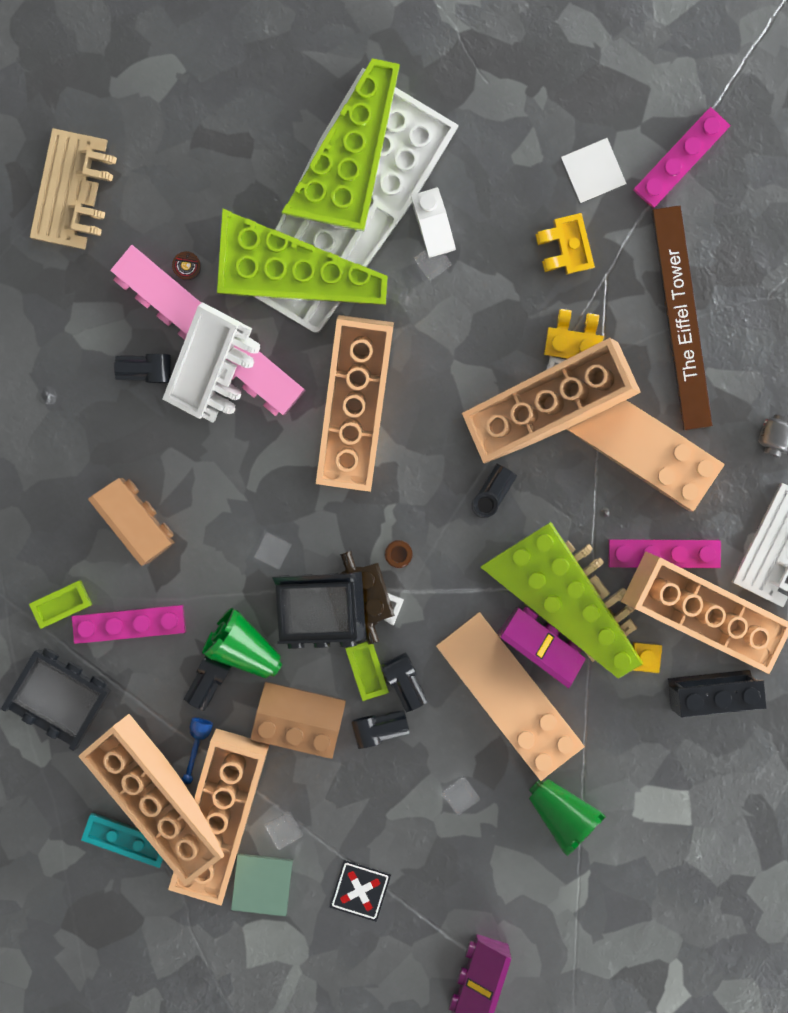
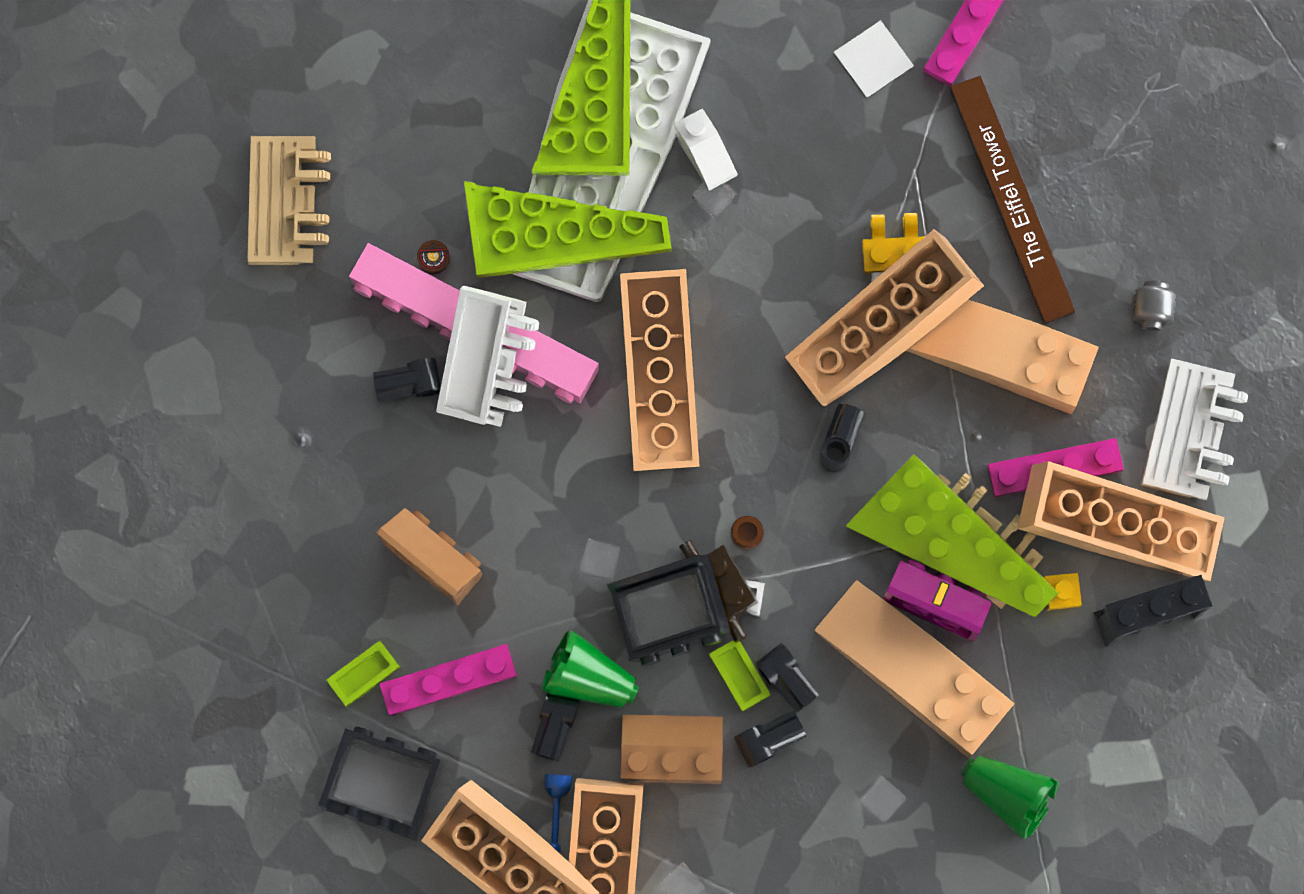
camera: 15 degrees left, 10 degrees down
yellow plate [535,213,595,275] -> none

